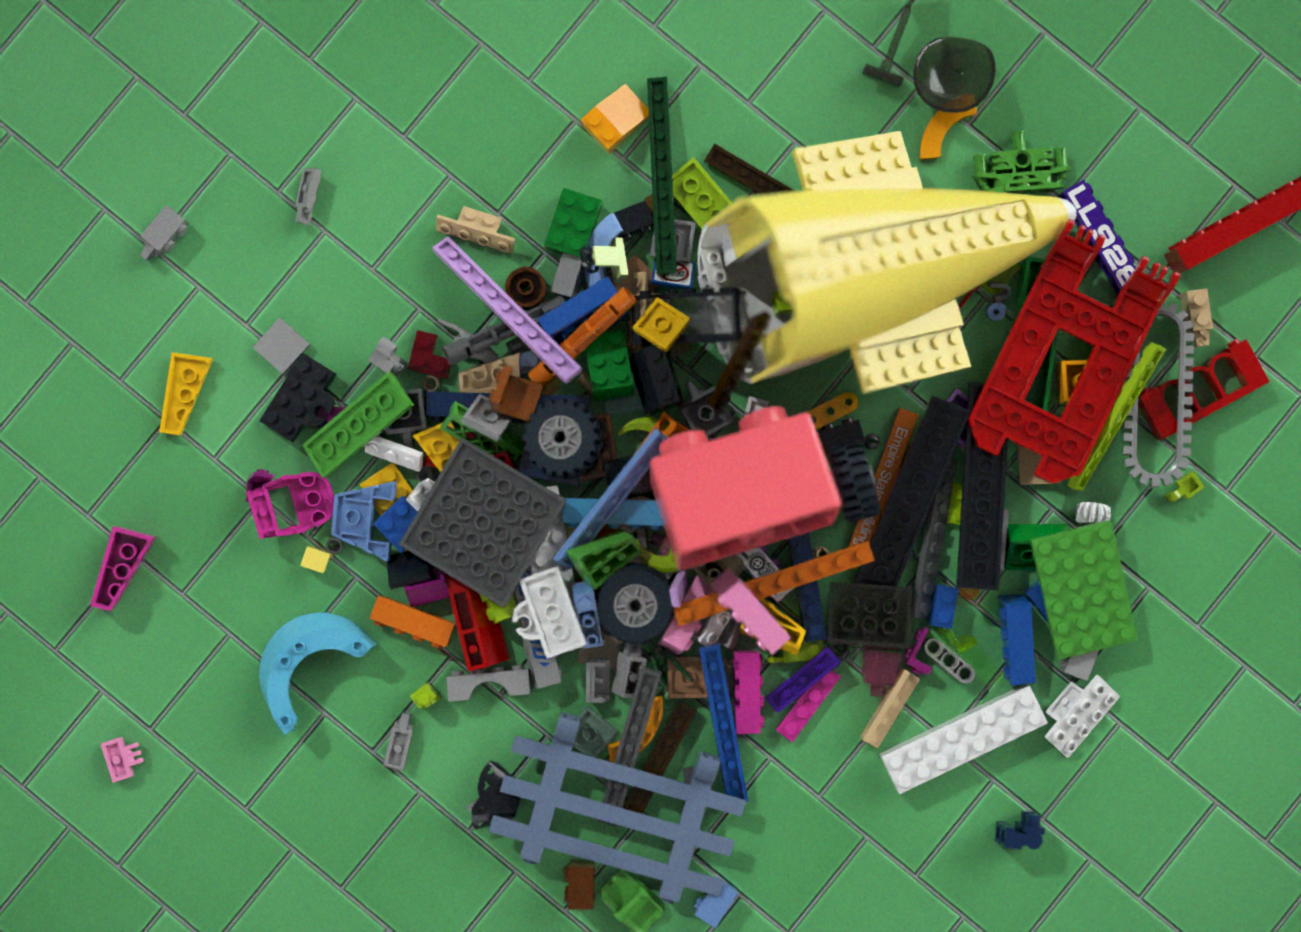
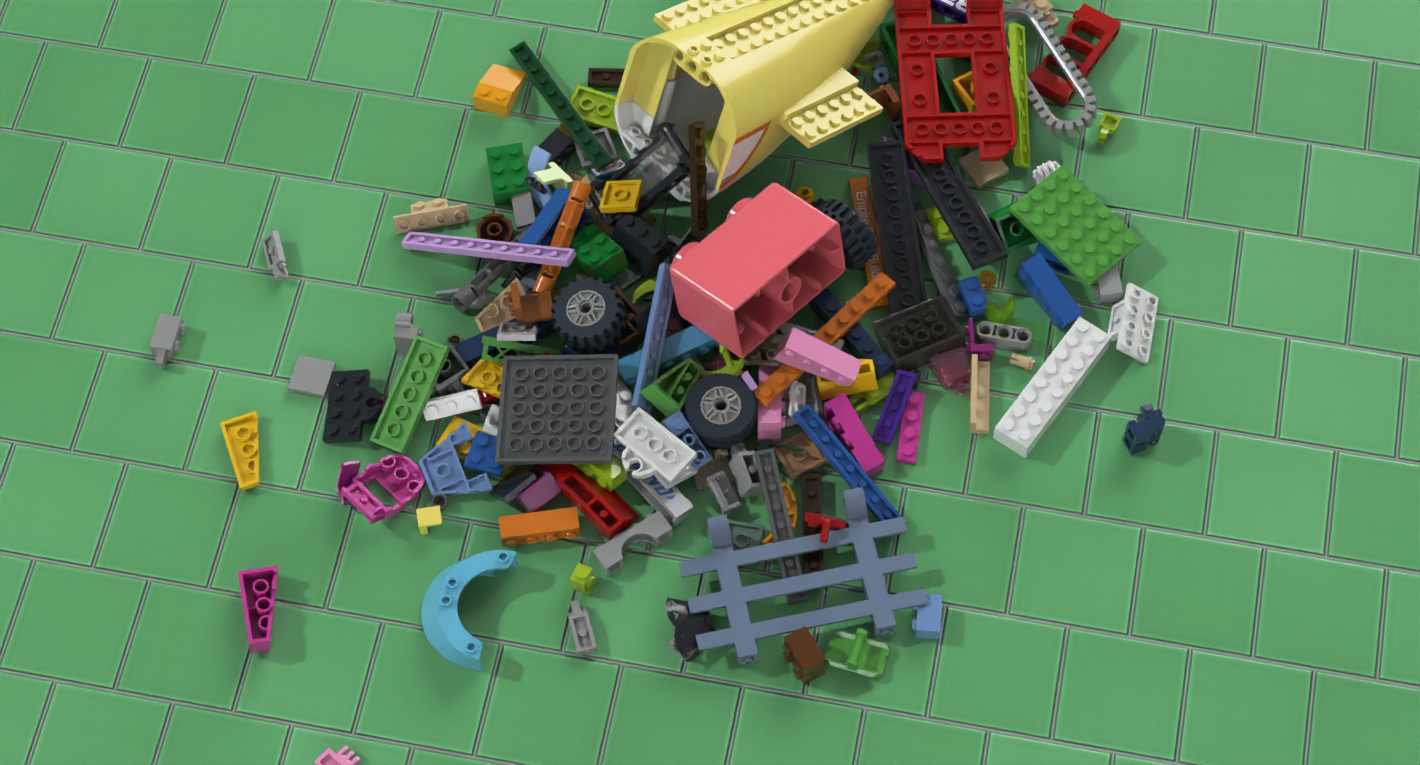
camera: 25 degrees left, 25 degrees down
dark red plate [407,330,451,379] -> none
none -> red plate [804,512,846,543]
none -> dark orange bracket [866,83,901,122]
none -> tan pin [1010,352,1035,371]

